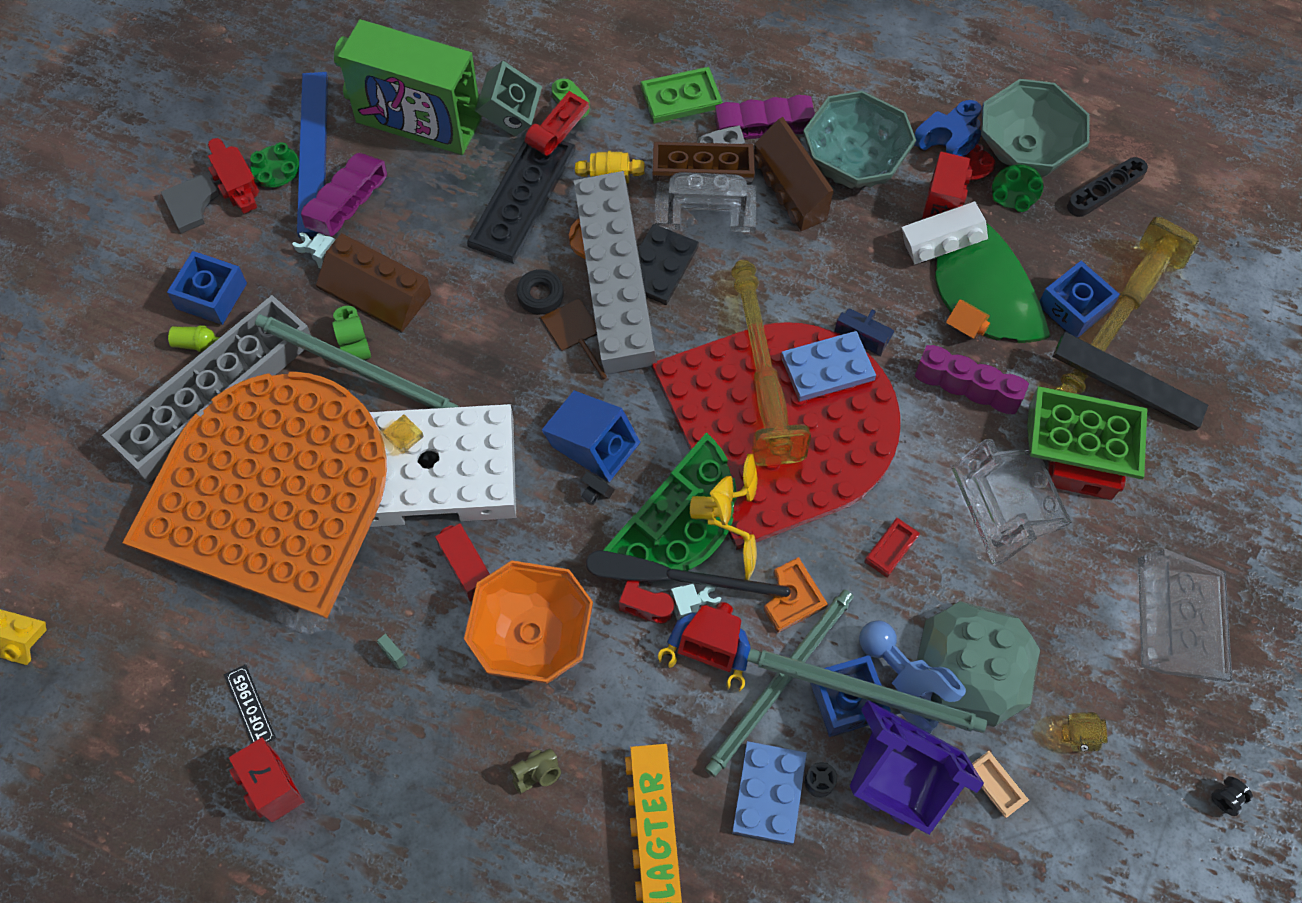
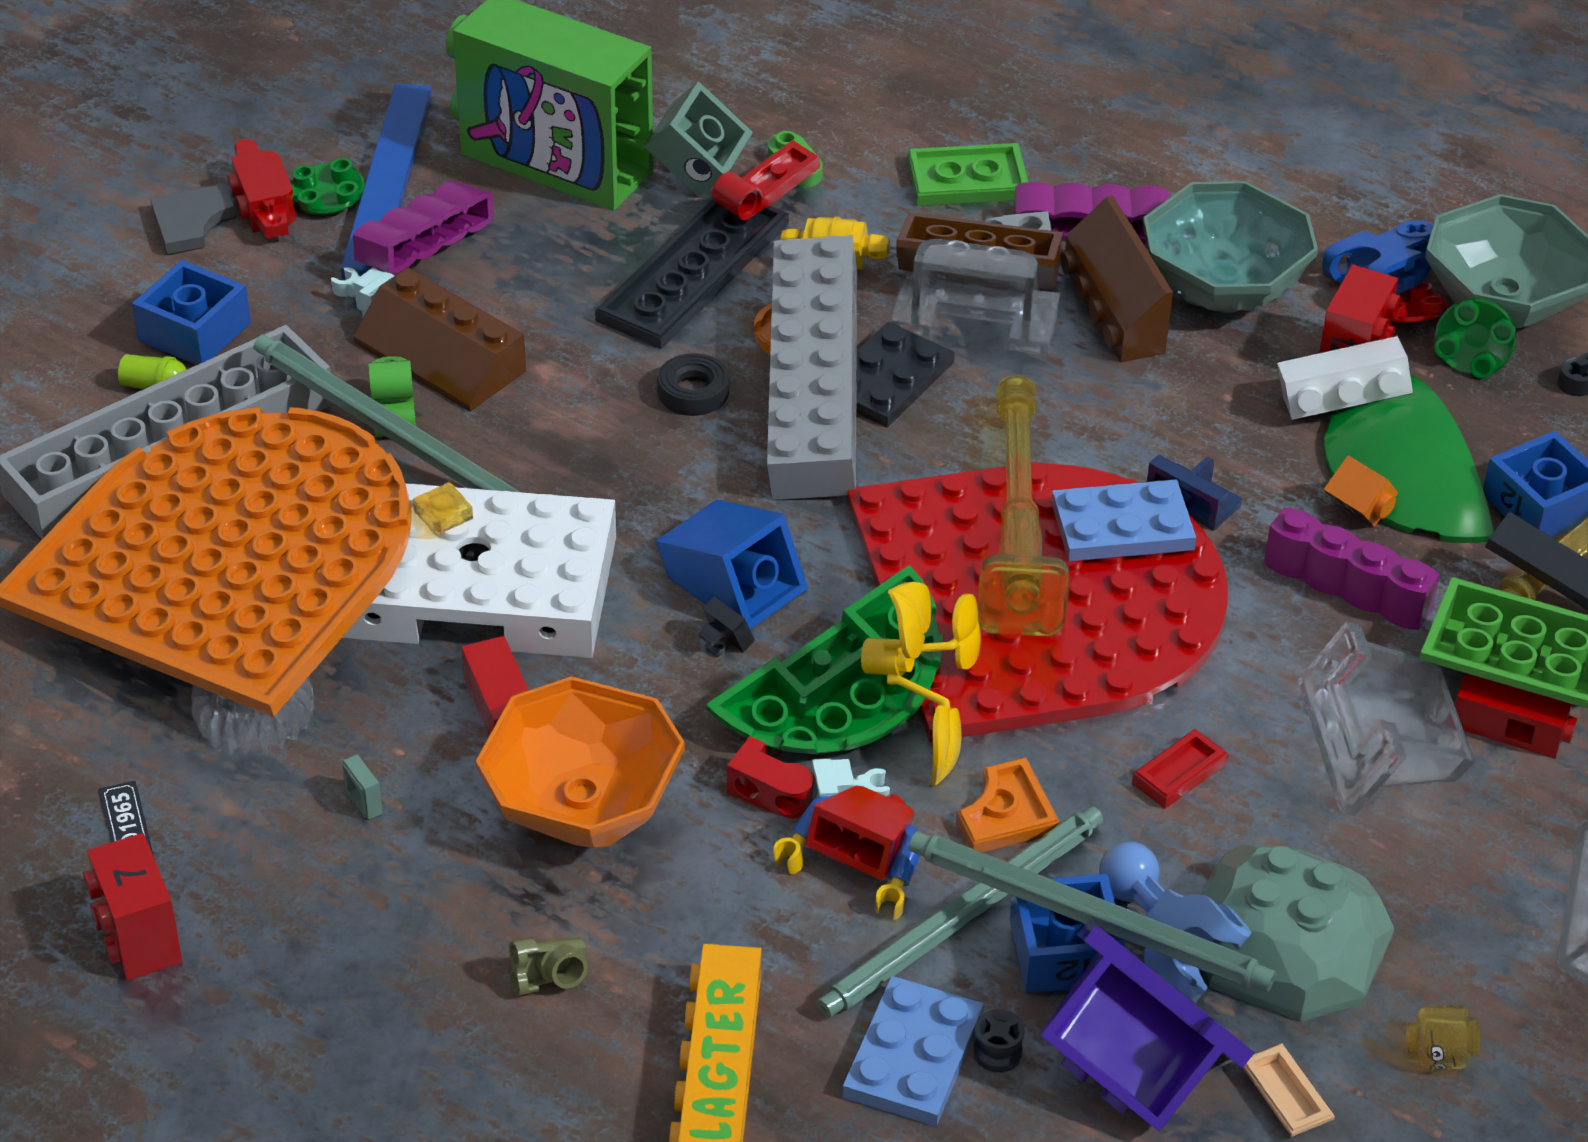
camera: 10 degrees right, 20 degrees down
reddish brown piece [541,299,607,379] -> none
black piece [586,550,791,597] -> none

